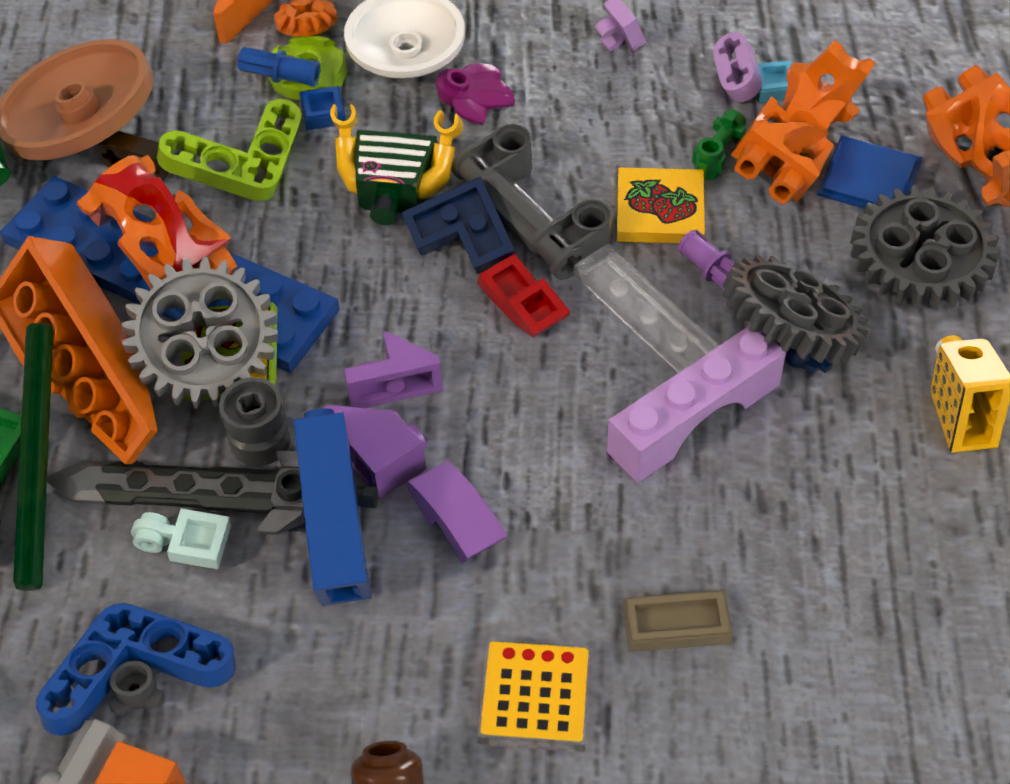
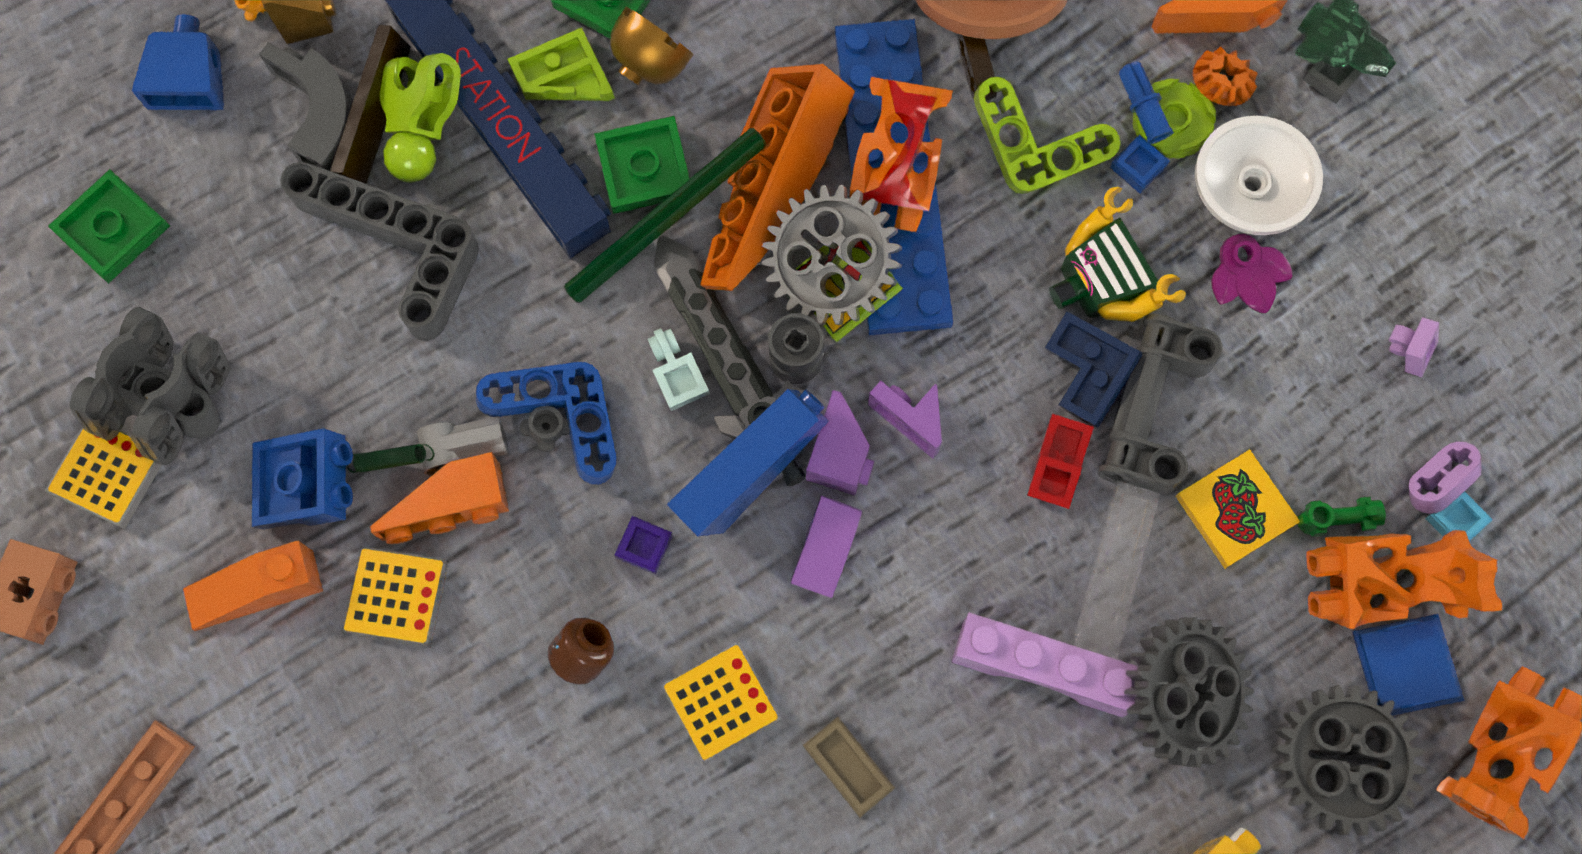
camera: 55 degrees right, 20 degrees up
medium lavender axle [678,230,734,290] -> none
none -> dark purple tile [614,516,673,574]

